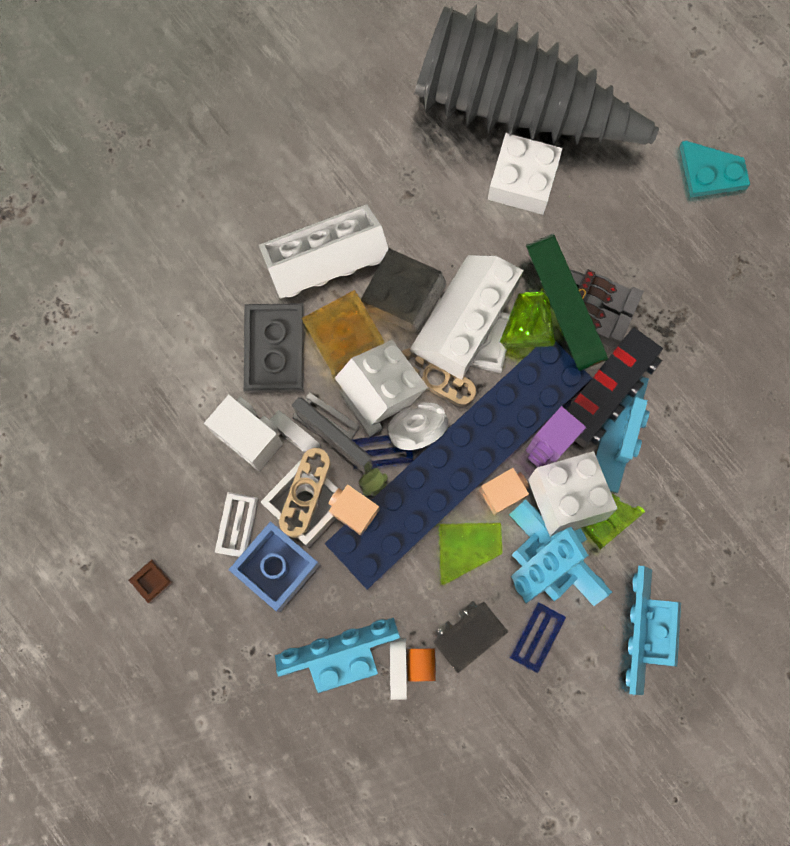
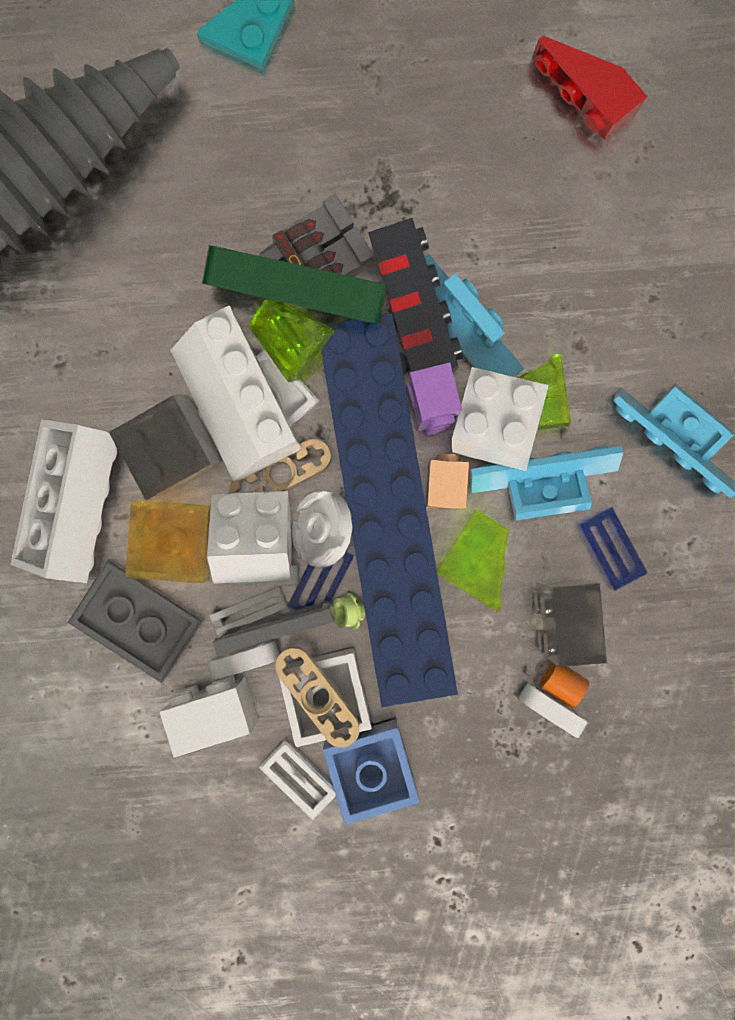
camera: 60 degrees left, 10 degrees up
reddish brown tile [128,559,174,604] -> none
medium azure bracket [275,618,400,693] -> none
light nougat brick [328,484,380,536] -> none
white brick [487,133,563,215] -> none
medium azure bracket [511,527,589,603] -> none

